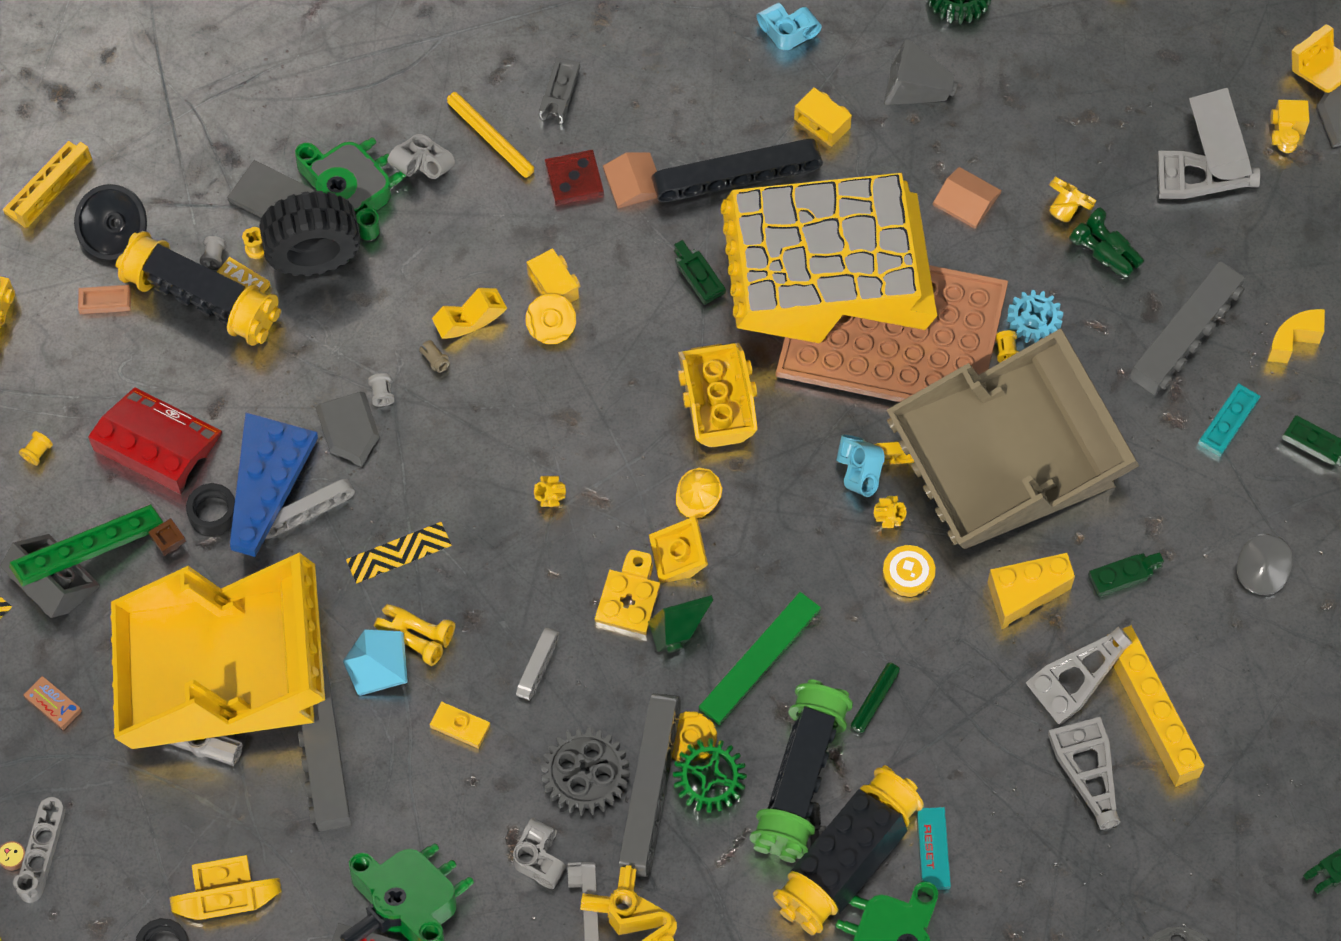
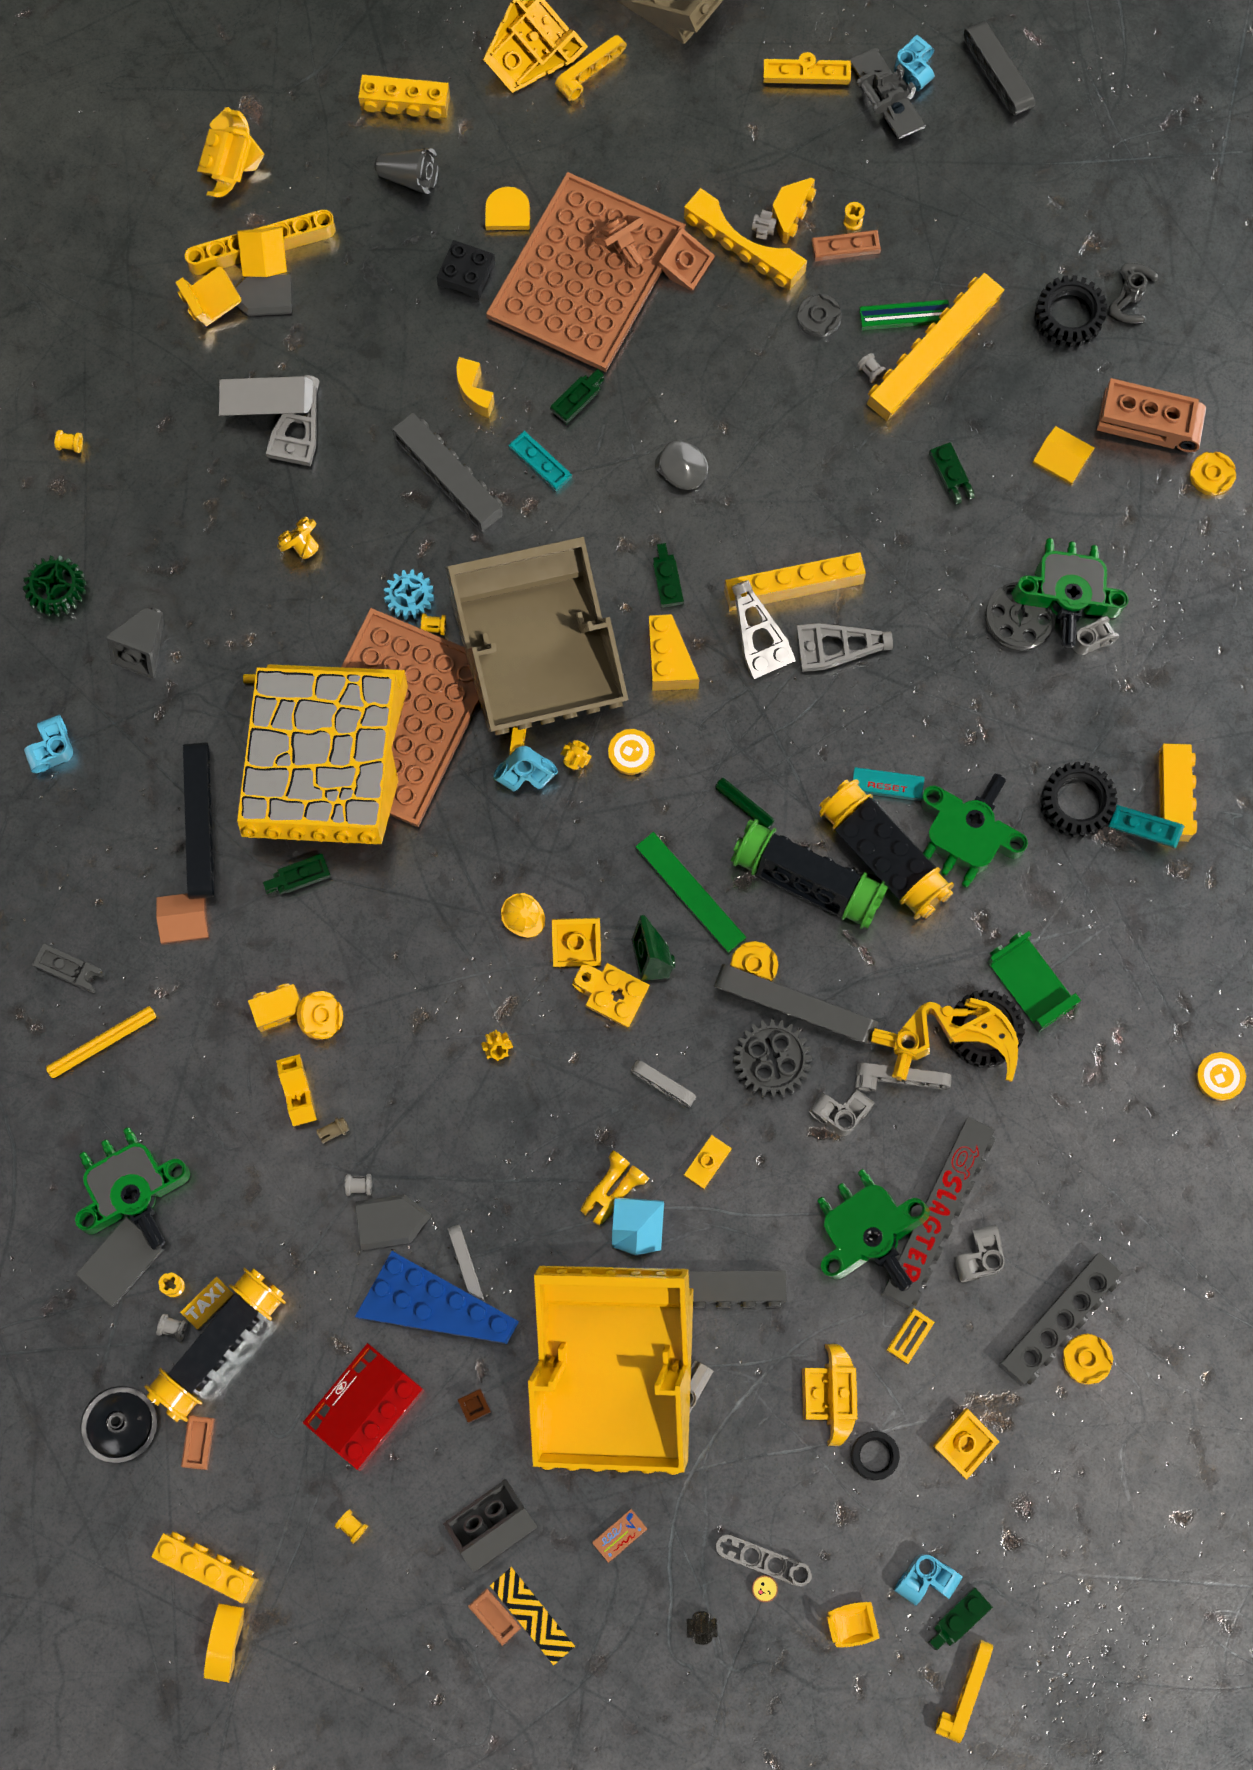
camera: 80 degrees left, 10 degrees up
yellow fence [3,141,92,229] -> none
green tile [9,504,164,587] -> none
black tyre [186,483,235,536] -> none
black tyre [259,191,361,276] -> none
sticker [346,522,452,584] -> none
light grey piece [387,134,455,179] -> none
clear red tile [545,149,604,205] -> none
green gear [673,738,747,813] -> none
yellow slope [678,343,758,447] -> none
yellow brick [794,88,852,147] -> none
nougat slope [933,167,1002,229] -> none
dark green piece [1069,207,1144,278] -> none
yellow brick [1271,100,1309,153] -> none

